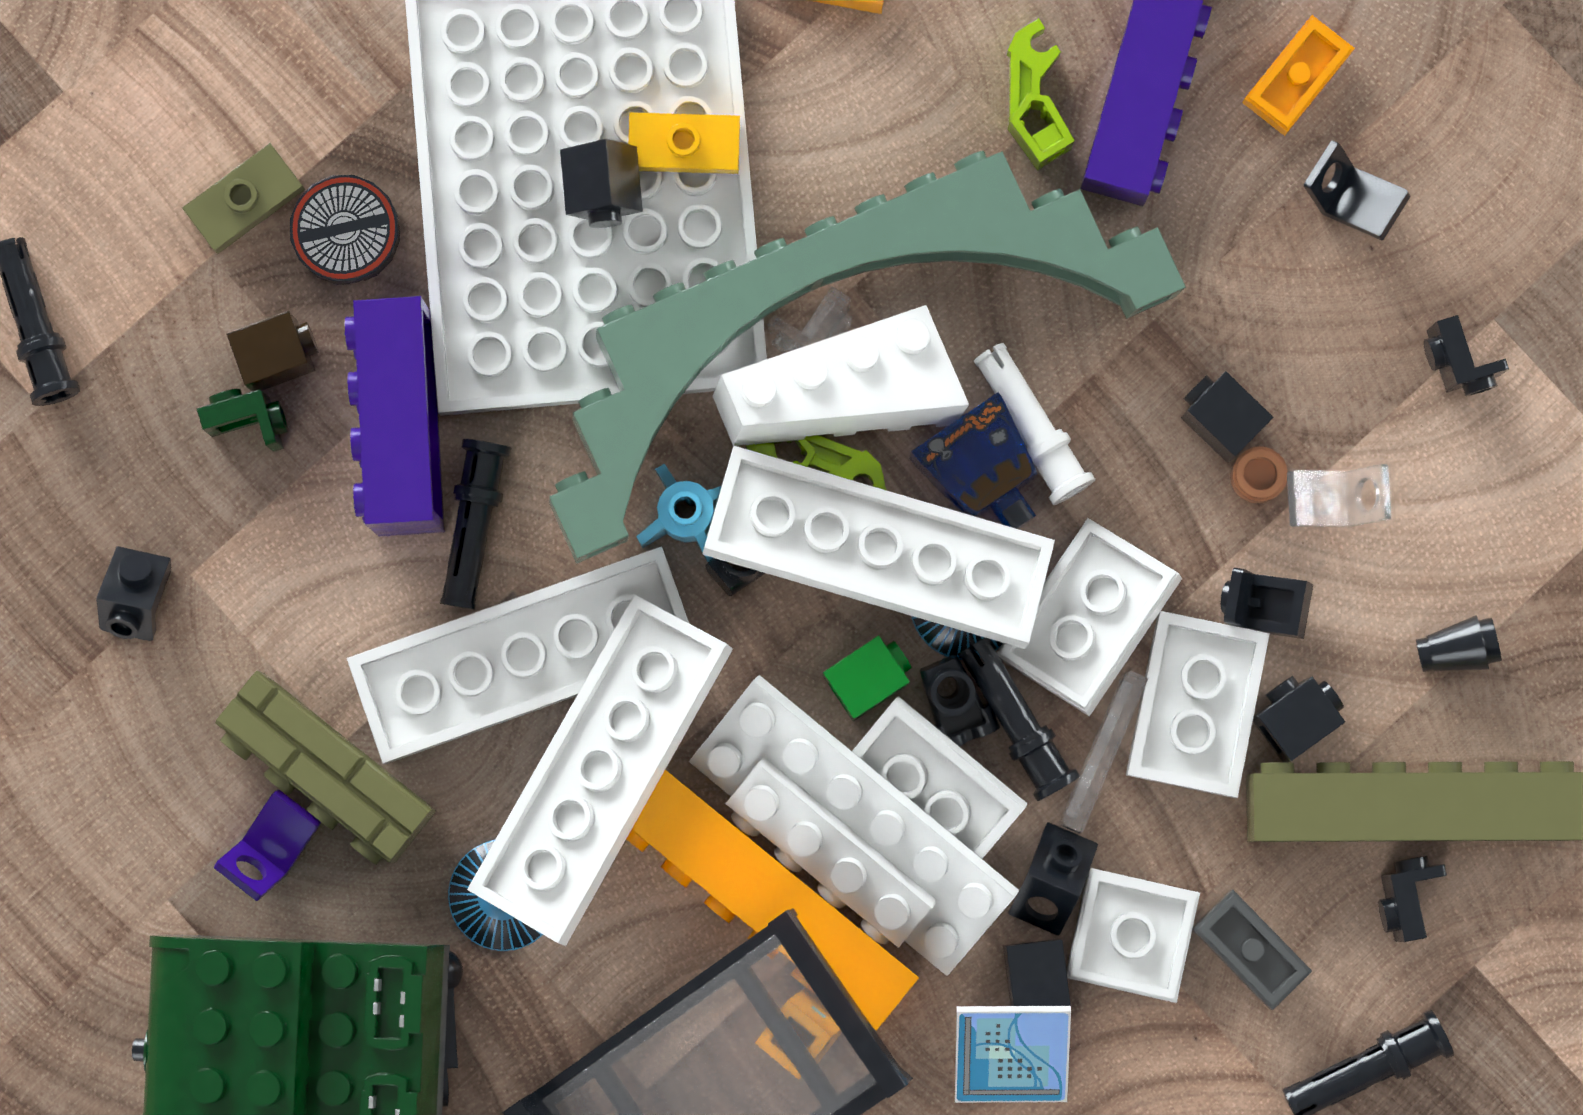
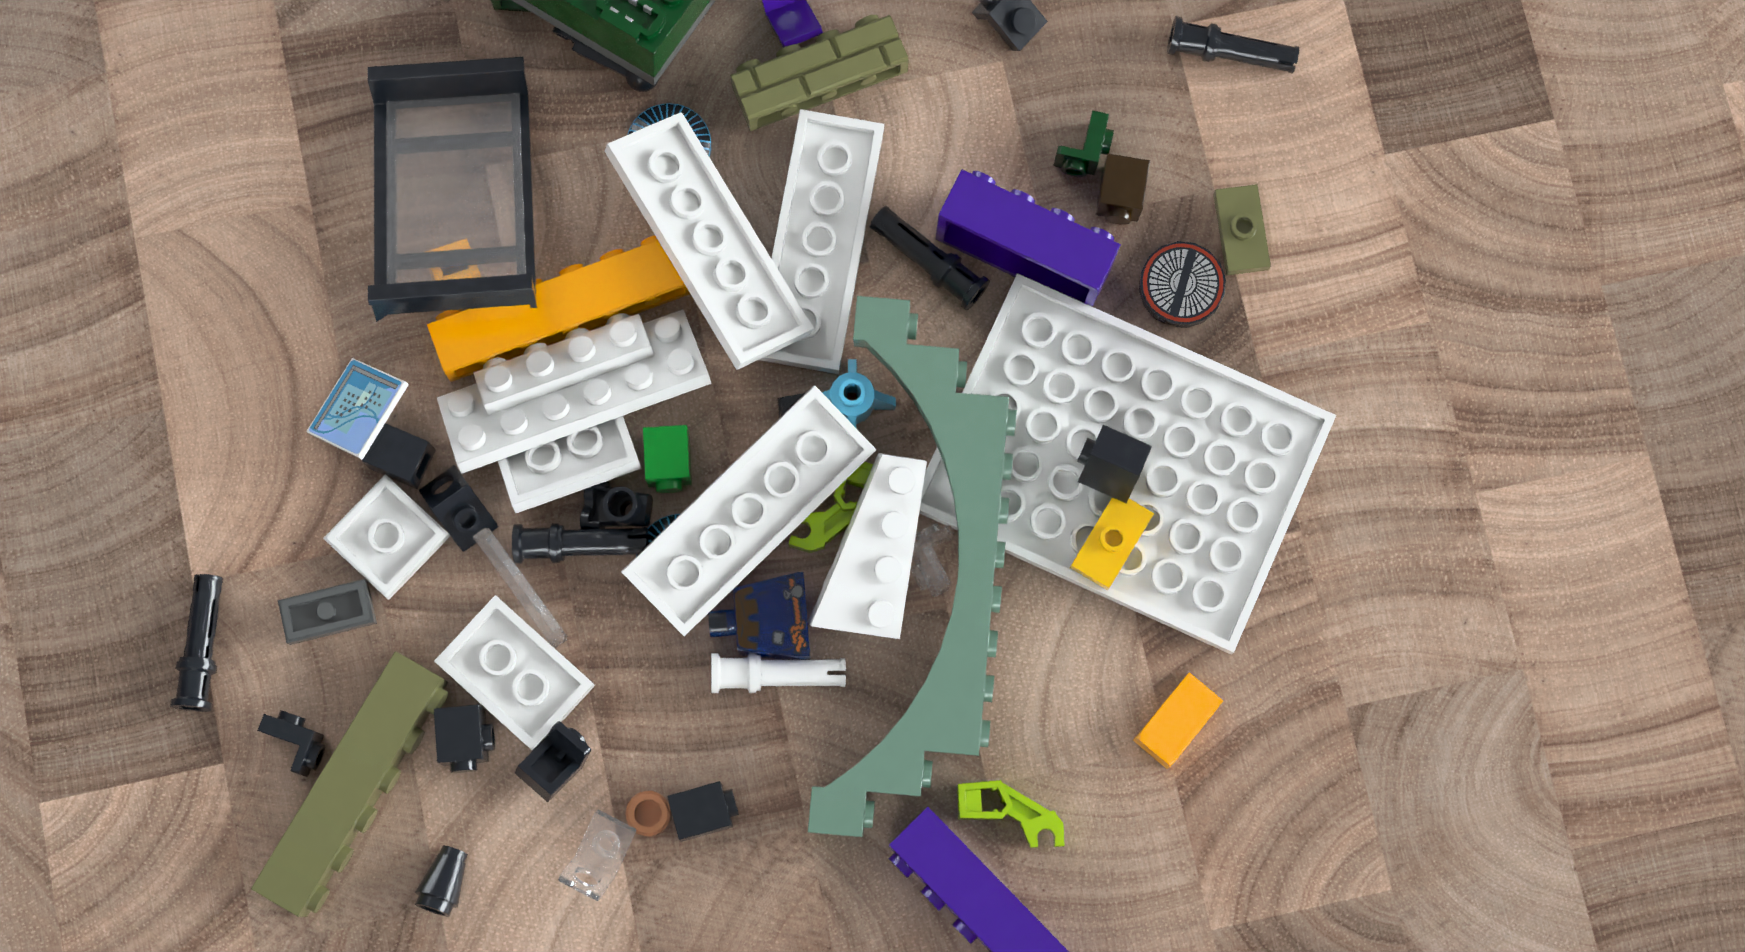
camera: 115 degrees right, 5 degrees down
white tile [997,518,1182,717] -> none

